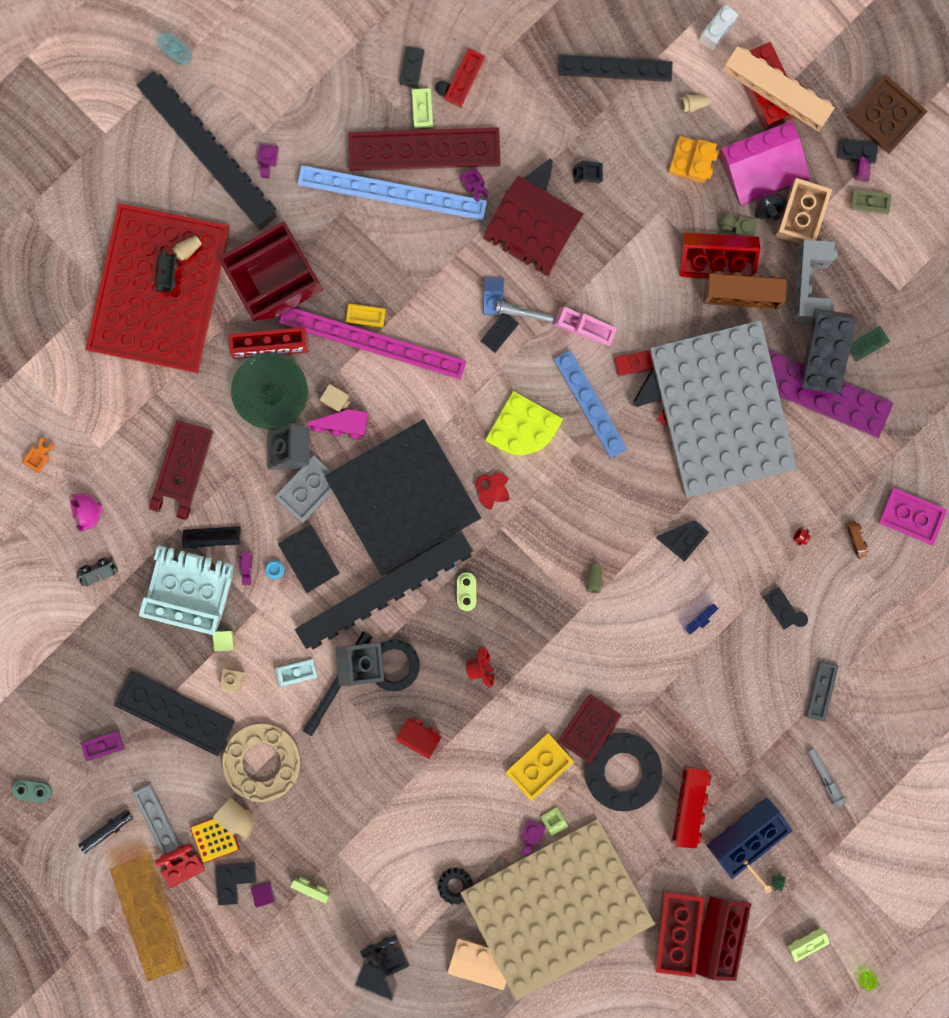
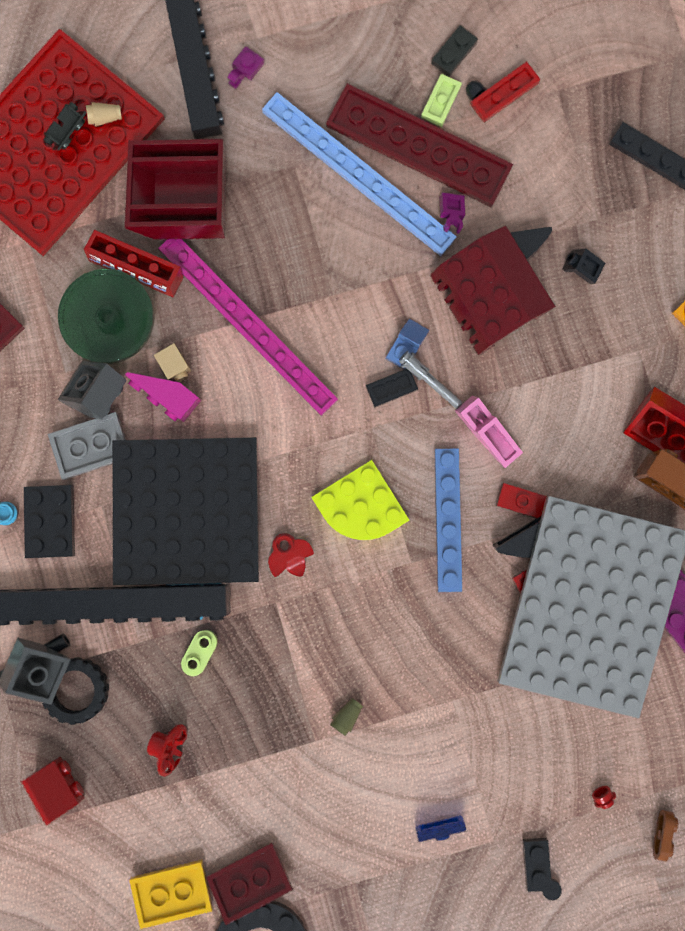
camera: 30 degrees right, 0 degrees up
yellow tile [346,304,386,328] -> none
black wing [656,520,709,562] -> none

